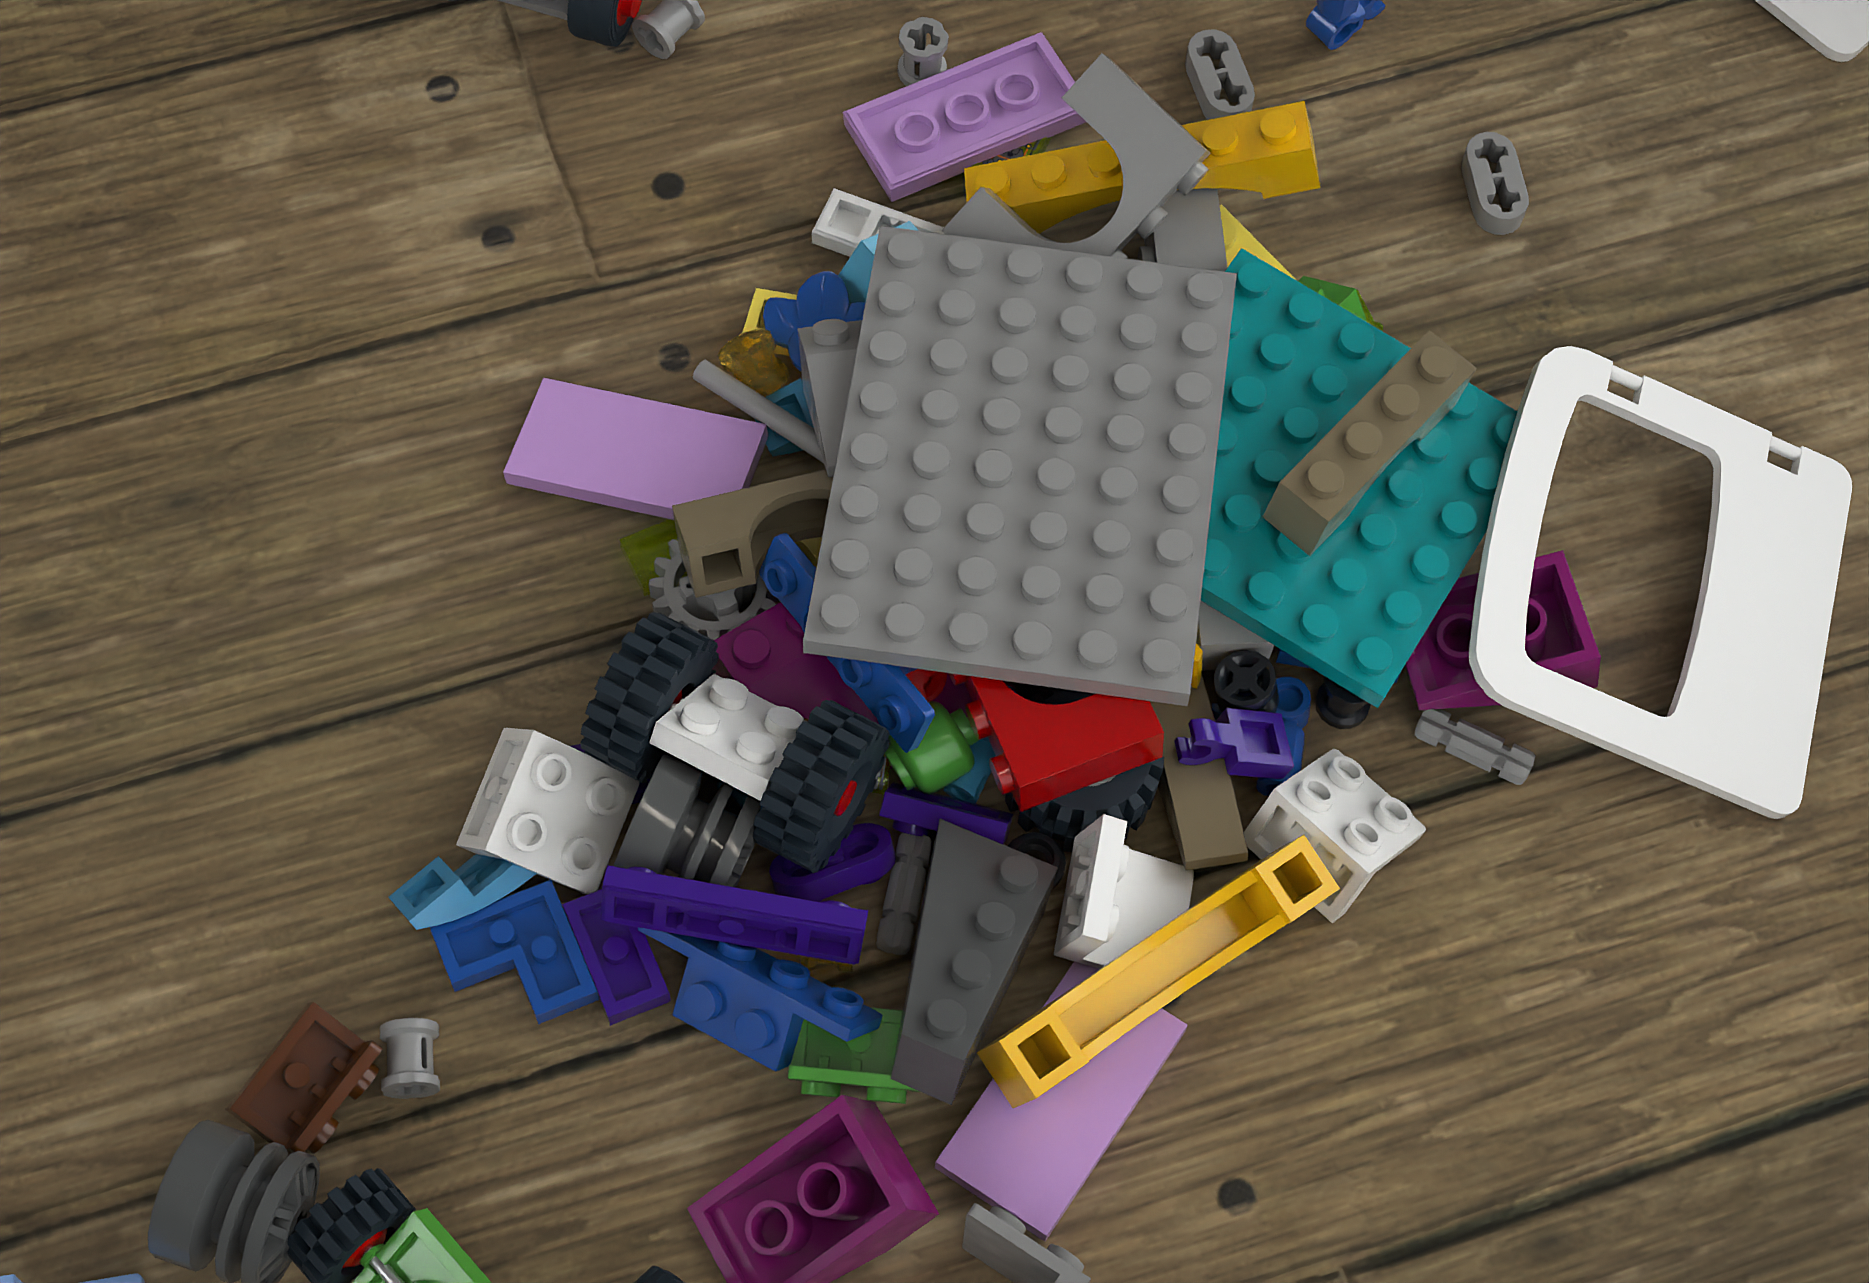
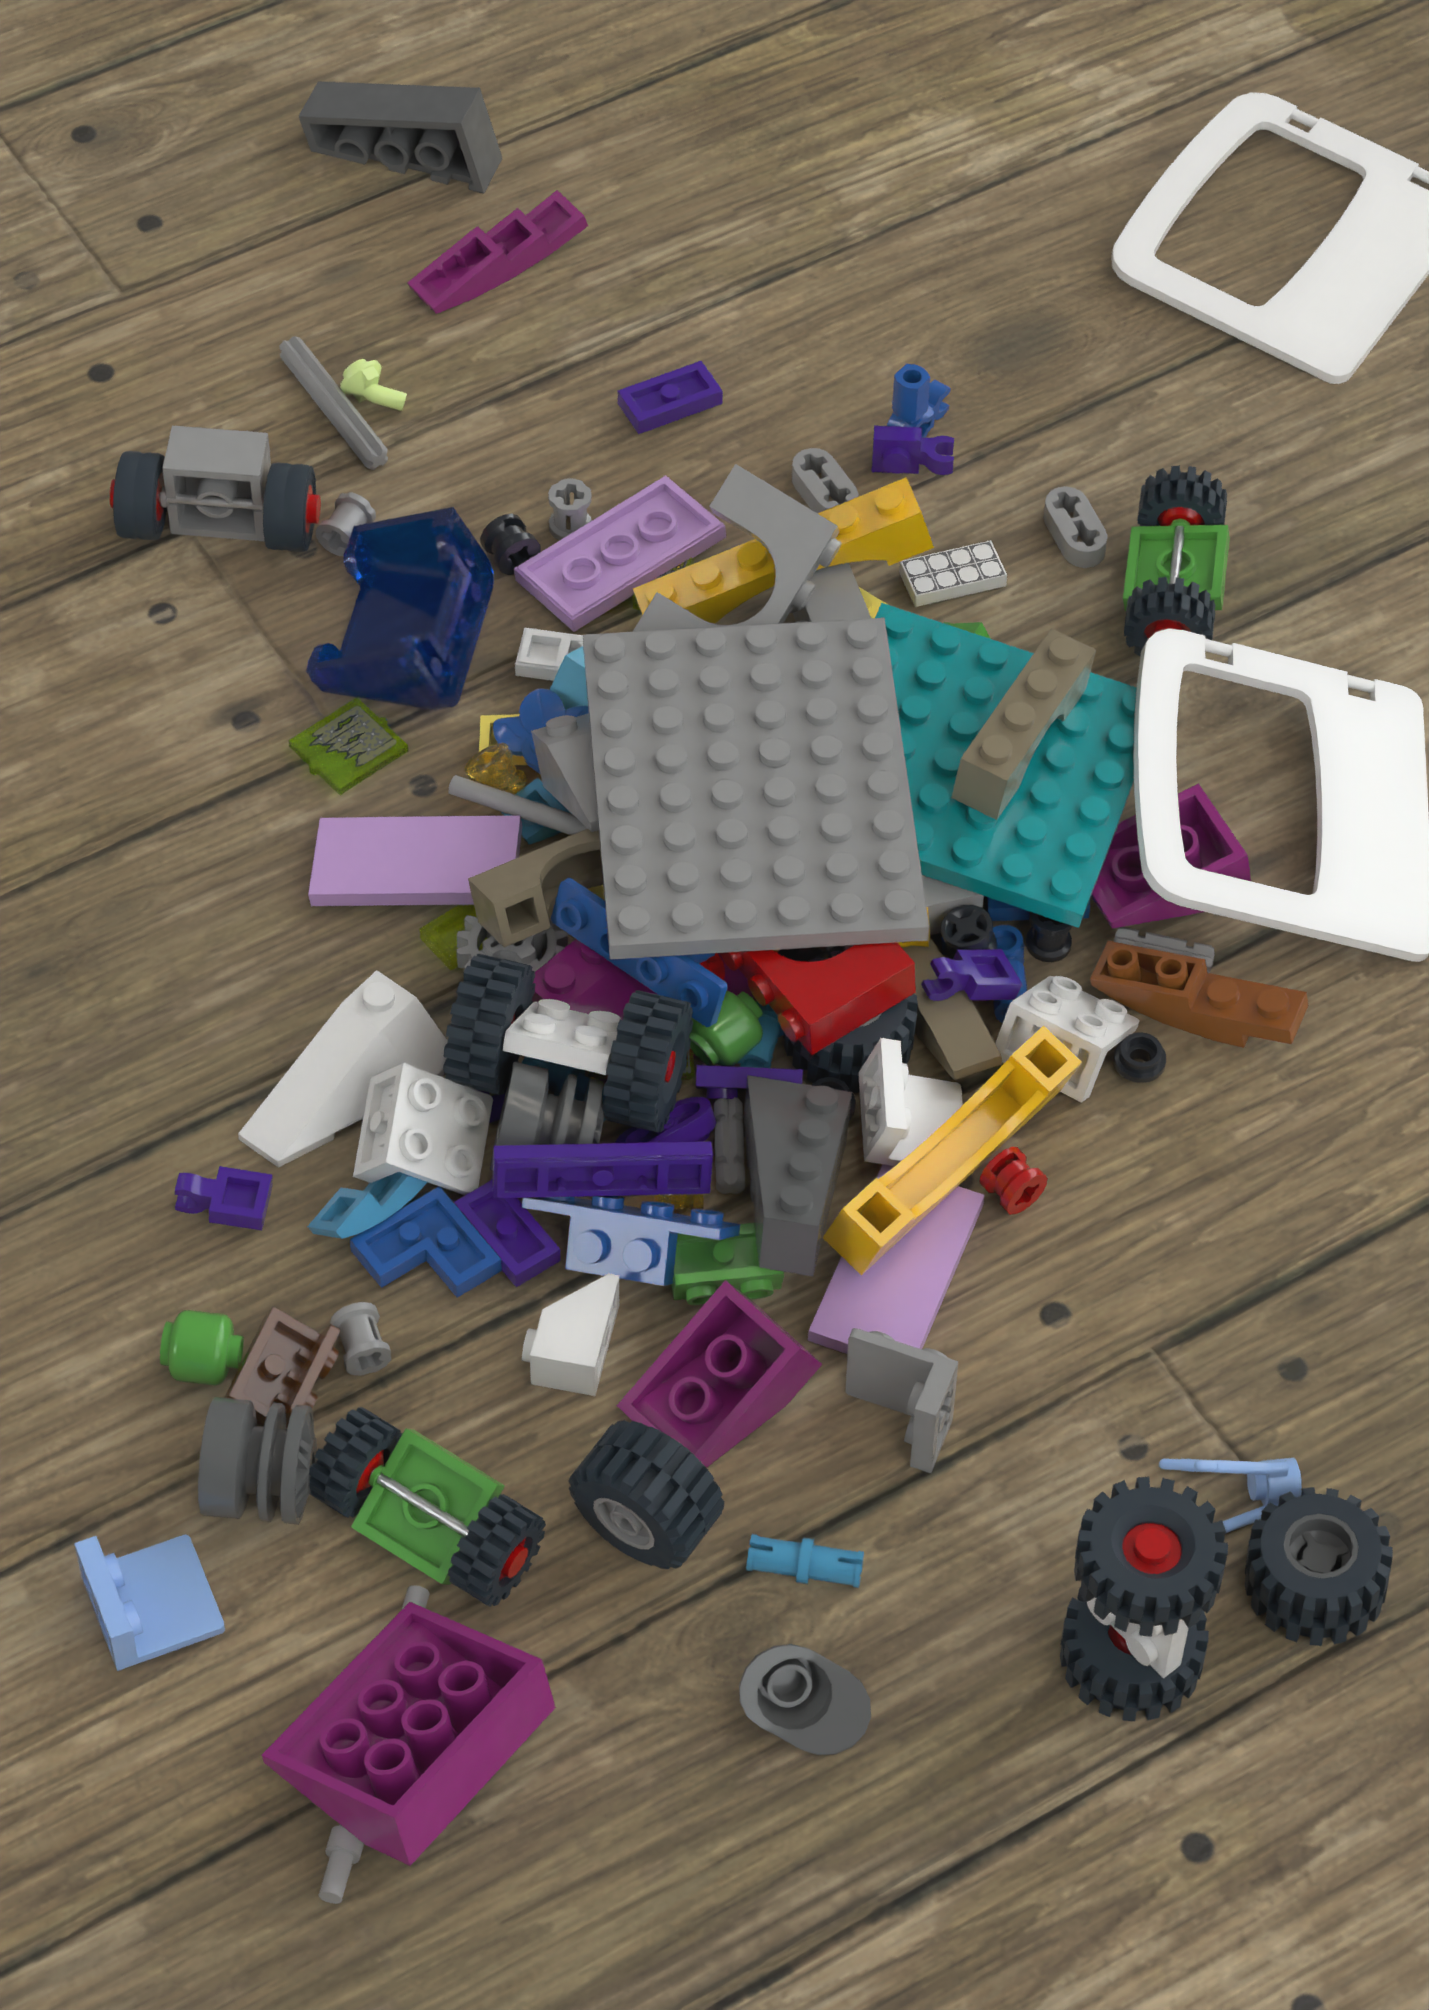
camera: 10 degrees left, 10 degrees down
none -> bright green head [160,1310,244,1386]
none -> dark purple plate [174,1166,273,1231]
none -> white wedge [238,970,448,1168]
none -> piece [289,697,409,795]
none -> clear blue windscreen [306,507,494,711]
none -> black wheel [480,514,541,576]
none -> white slope [522,1274,619,1396]
none -> dark purple plate [872,425,954,475]
none -> white tile [899,540,1007,607]
none -> red wheel [979,1147,1048,1215]
none -> dark orange slope [1090,941,1309,1048]
none -> black plate [1113,1032,1167,1083]
none -> plate [1123,465,1230,657]

